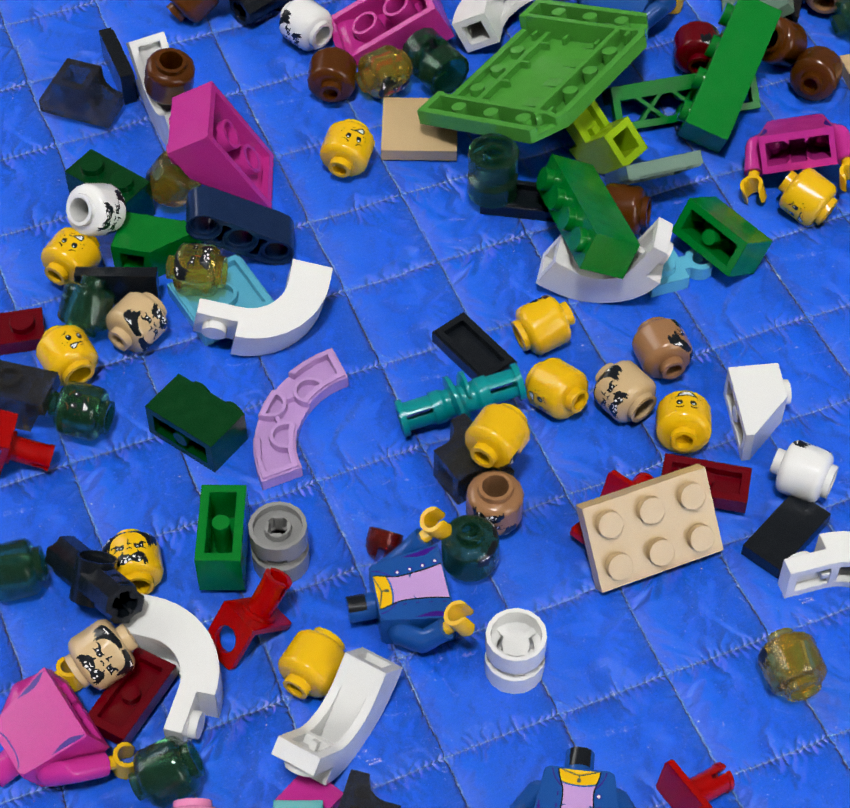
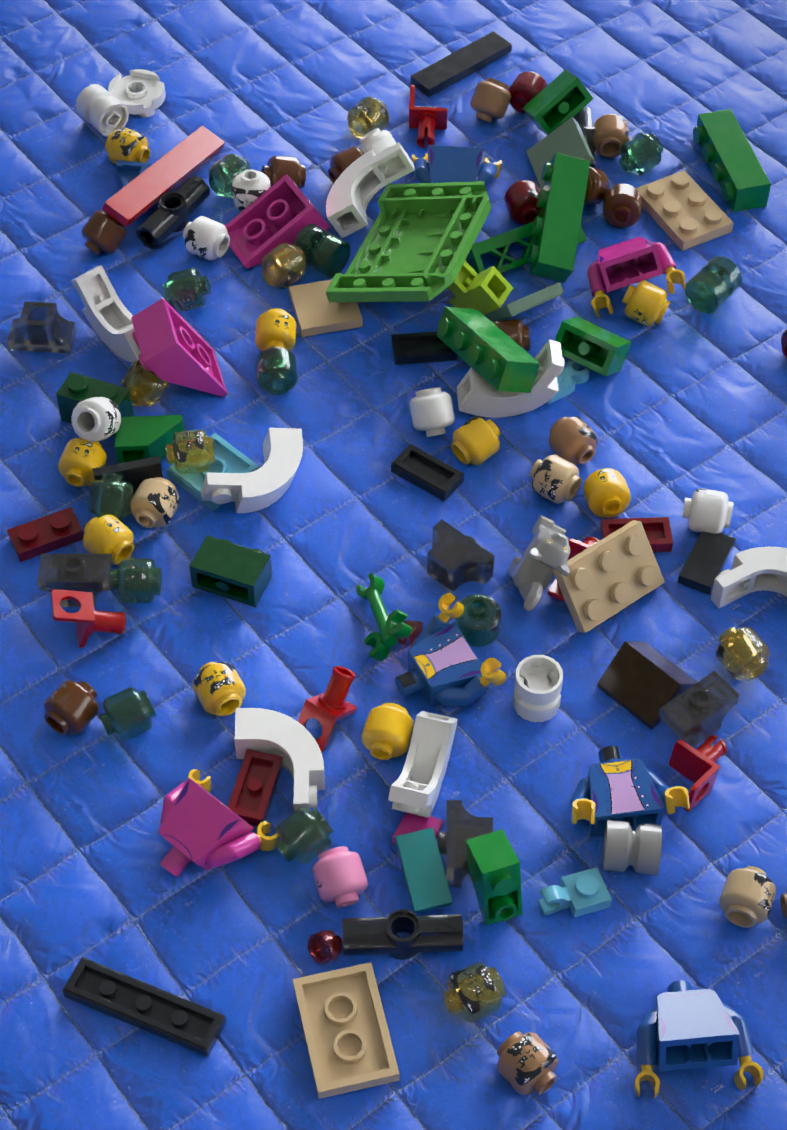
camera: 15 degrees left, 0 degrees up
black piece [45,536,144,623] -> none
tan head [64,619,139,690] -> none
black tile [99,27,138,105] -> none
reddish brown head [144,48,195,105] -> none
dark blue beam [185,186,294,266] -> none
green brick [194,485,250,590] -> none
light grey wheel [248,501,310,583] -> none
lavender tile [253,348,349,490] -> none
reddish brown head [307,47,357,102] -> none
teal piece [394,363,527,437] -> none
yellow head [465,403,530,469] -> none
medium nougat head [466,470,524,536] -> none
wheel [467,133,519,209] -> none
yellow head [525,358,588,420] -> none
white slope [723,363,792,461] -> none
none -> head [163,268,211,312]
none -> head [255,347,298,395]
none -> green bar [356,573,413,661]
none -> white head [409,387,455,437]
none -> light grey animal [508,515,571,611]
none -> dark brown slope [597,641,700,730]
none -> clear smoke brick [658,671,740,748]

